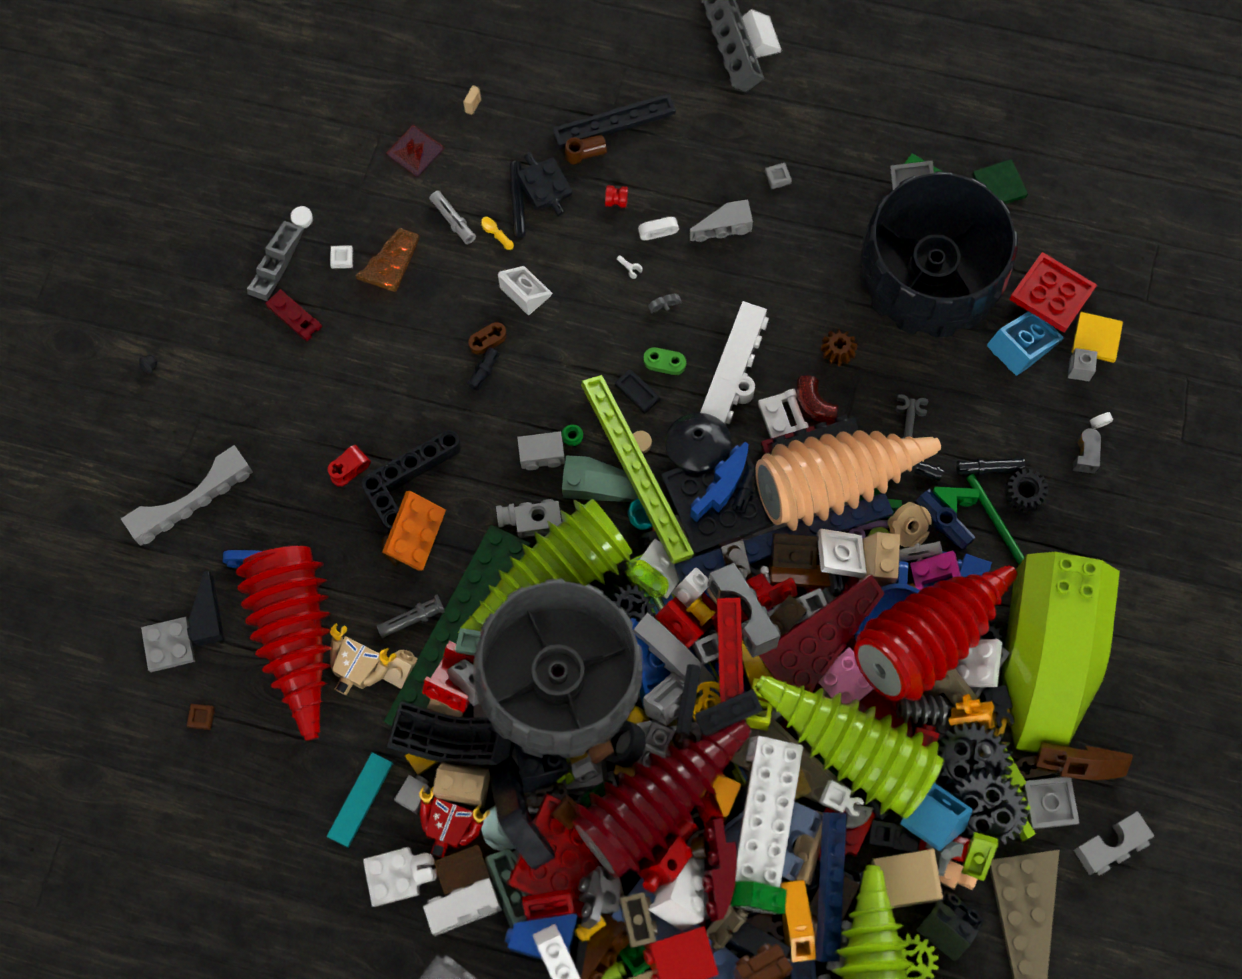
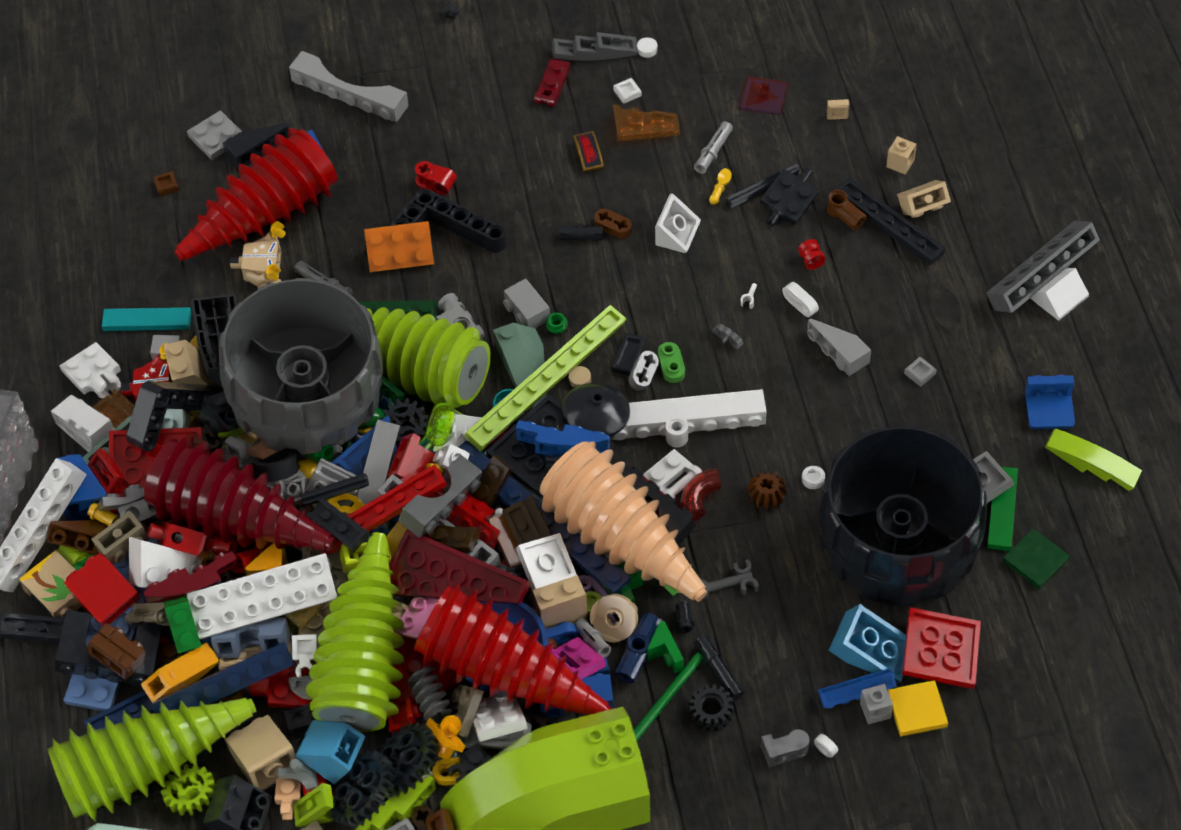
camera: 65 degrees right, 15 degrees down
none -> slope [573,131,604,173]
none -> light grey beam [629,351,659,390]
none -> white tile [802,466,825,489]
none -> blue piece [818,668,897,709]
none -> tan brick [886,136,916,175]
none -> tan brick [897,180,951,218]
none -> blue bracket [1025,375,1075,429]
none -> lime slope [1045,428,1142,491]

